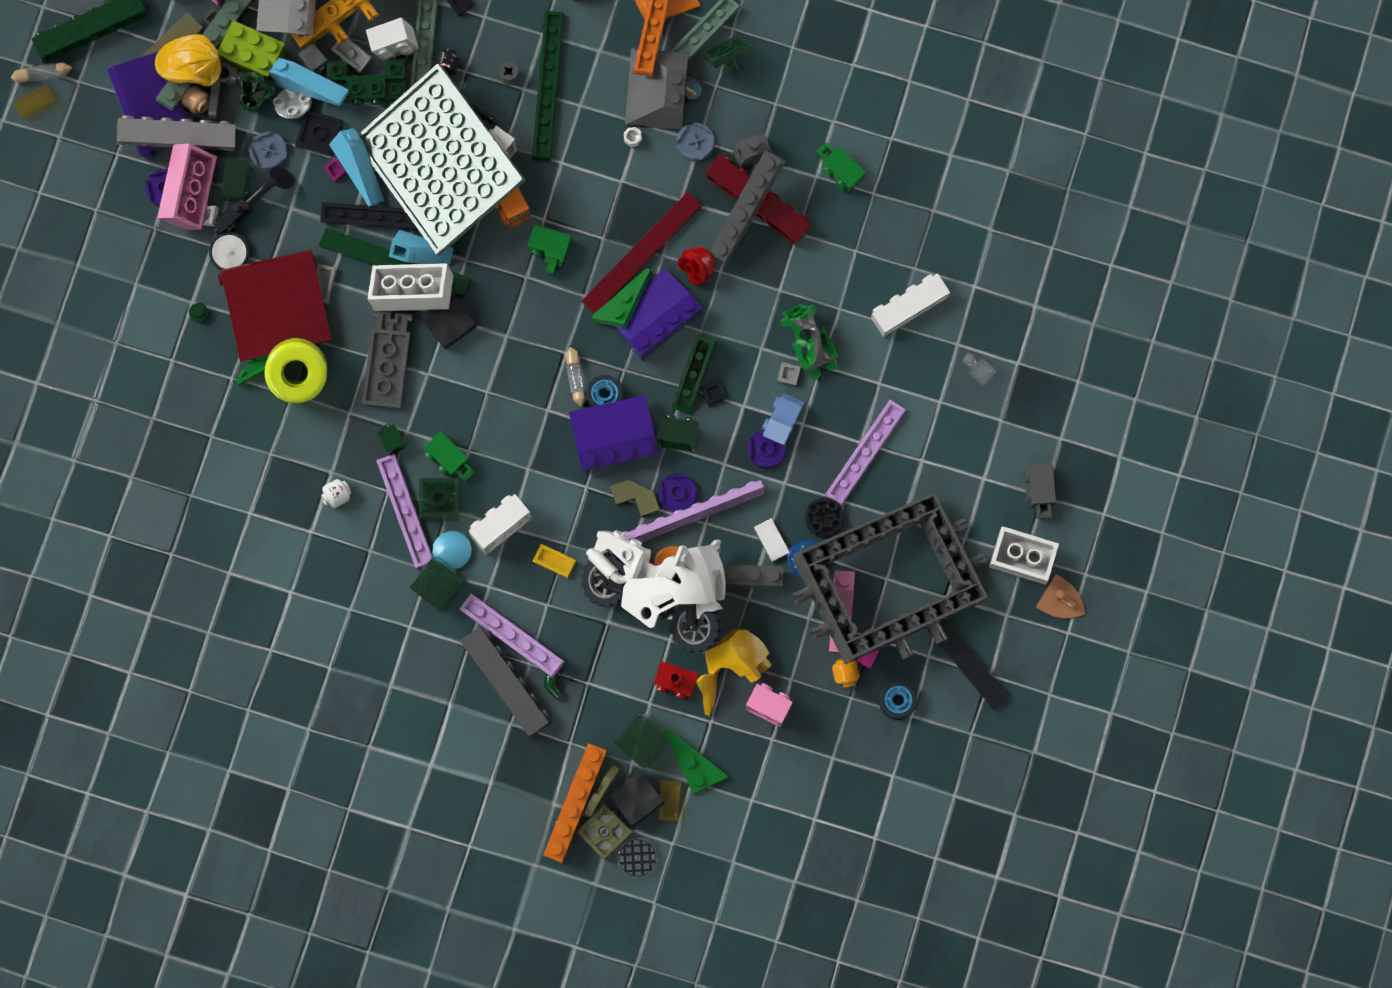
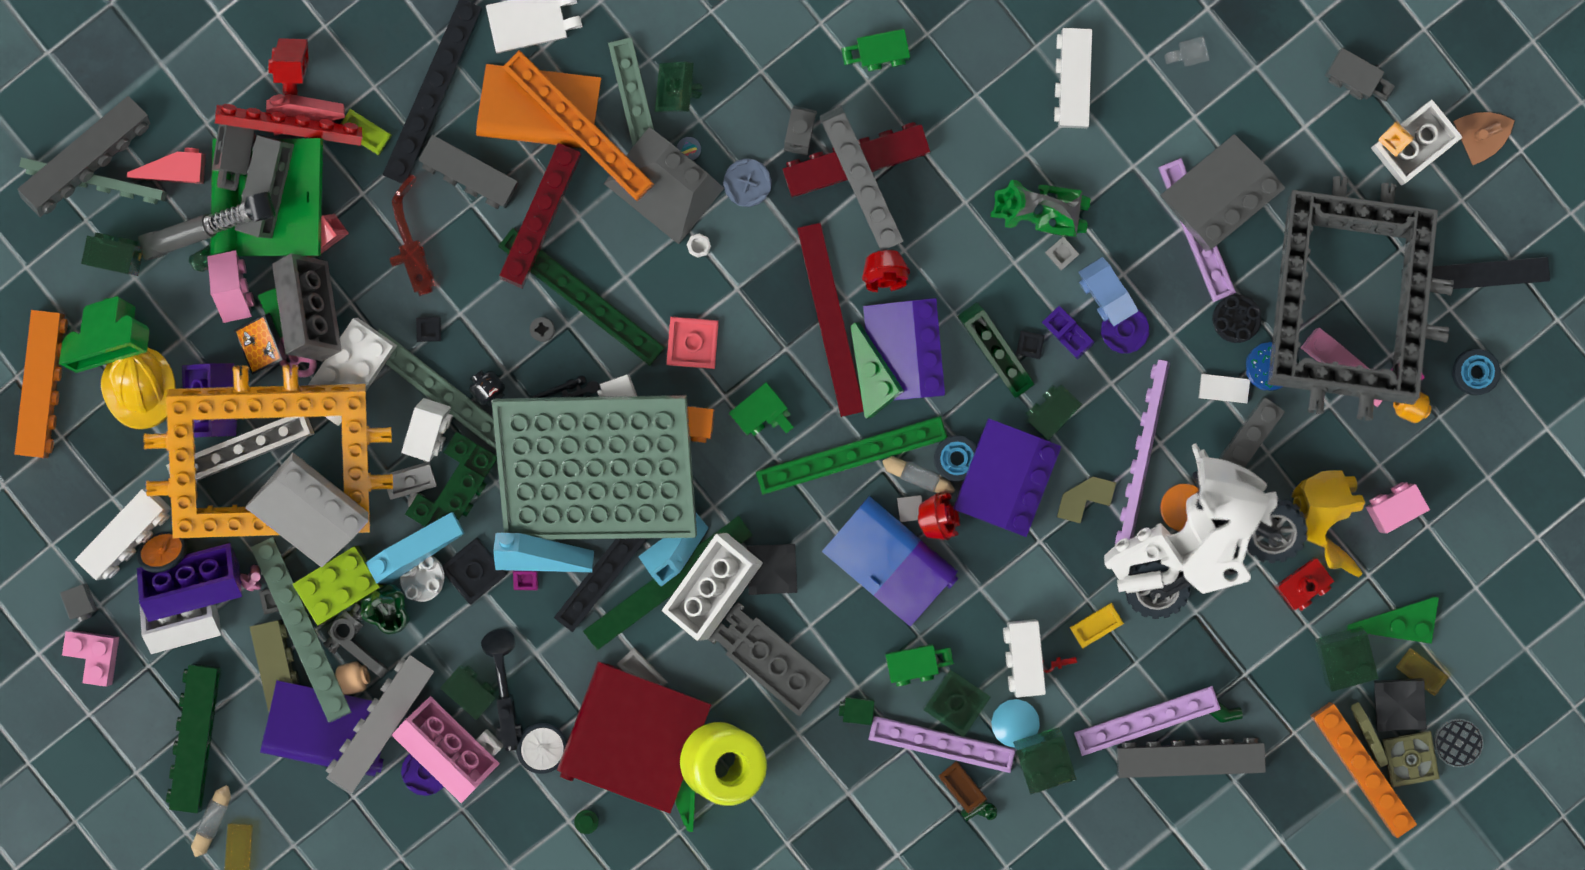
camera: 55 degrees left, 10 degrees up
yellow piece [155,34,221,87] -> none
sand blue tile [249,131,288,170] -> none
flat silver brick [298,43,328,75] -> none
white head [321,479,351,508] -> none
dark purple tile [658,473,697,512] -> none
none -> dark red brick [499,143,581,289]
none -> coral tile [666,317,719,369]
none -> green tile [756,416,948,495]
none -> door [822,496,958,627]
none -> light grey tile [897,495,922,522]
none -> red cone [918,493,960,540]
none -> reddish brown tile [938,761,988,814]
none -> dark green arm [960,801,997,822]
none -> dark purple slope [1042,306,1095,360]
none -> red hand [1042,657,1077,673]
none -> dark grey slope [1160,134,1285,252]
none -> light orange tile [1378,121,1414,157]

